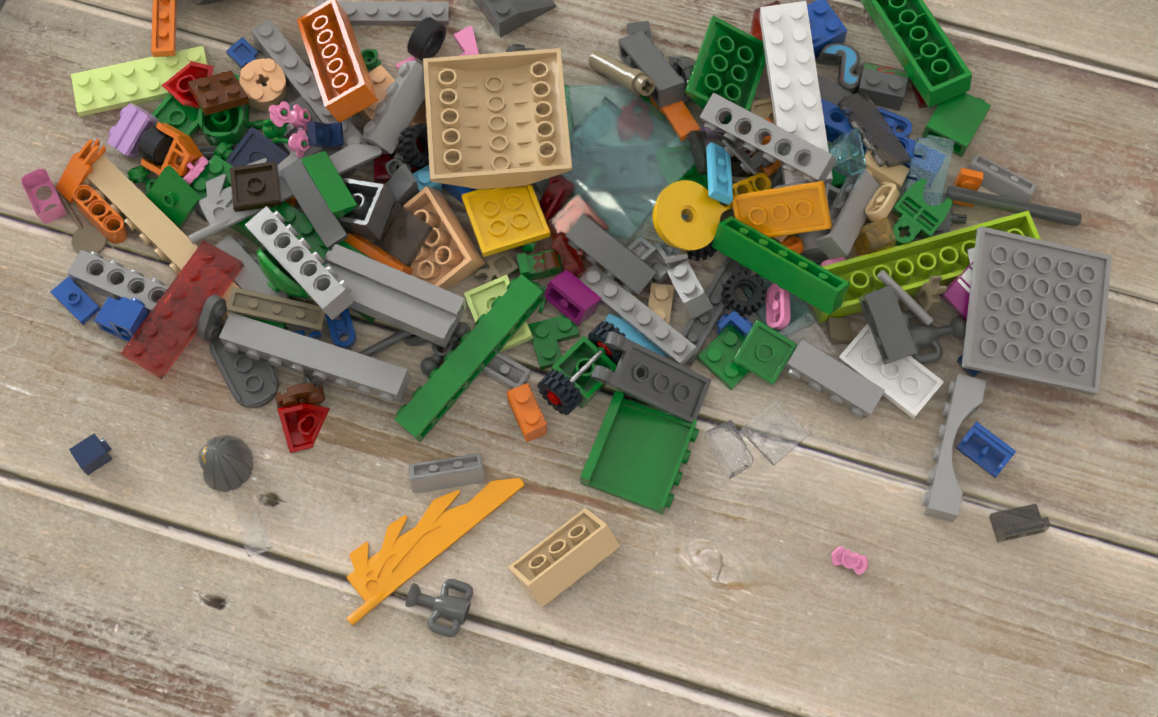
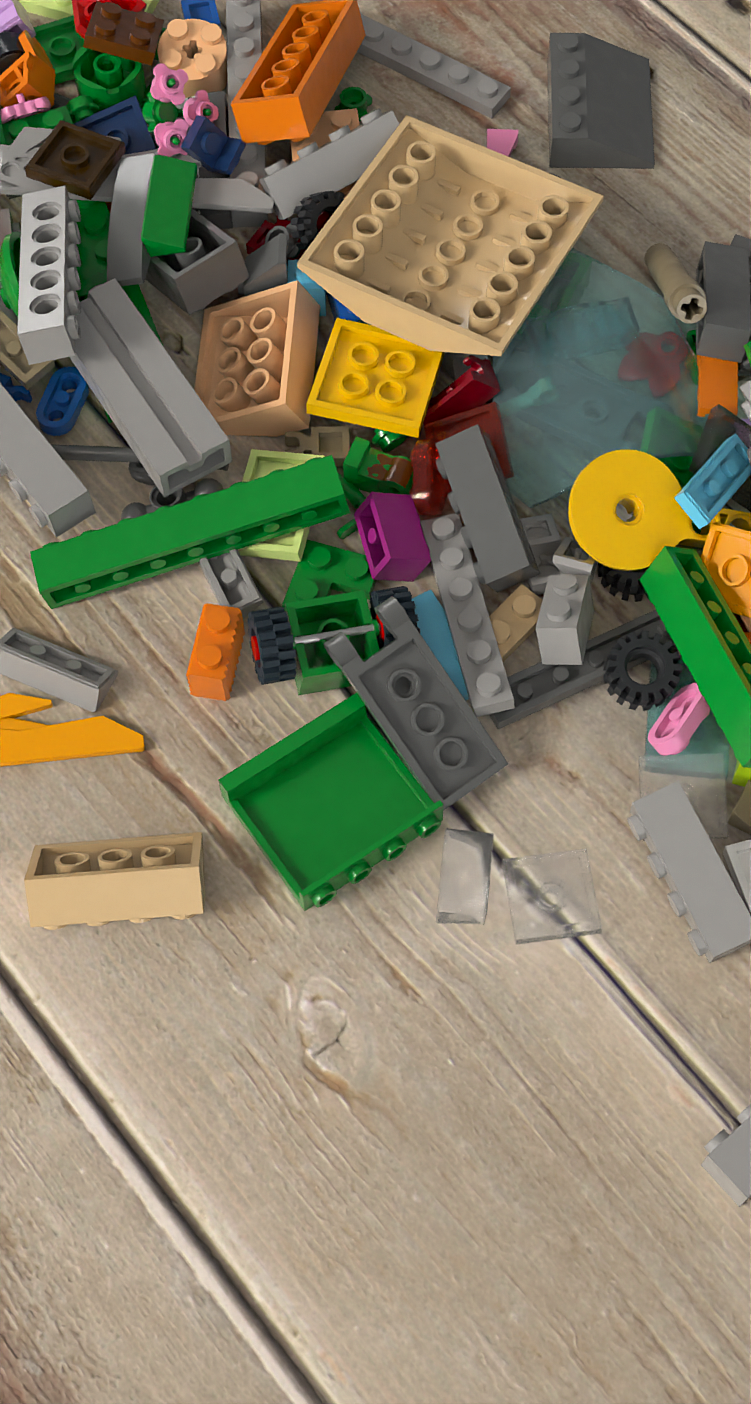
camera: 35 degrees right, 5 degrees down
orange plate [345,233,413,275] -> none
clear smoke tile [373,202,433,267] -> none
black tyre [407,17,446,62] -> none
green plate [697,325,750,391] -> none
blue bracket [716,310,753,338] -> none
green plate [731,319,798,386] -> none
bright pink piece [832,546,868,575] -> none

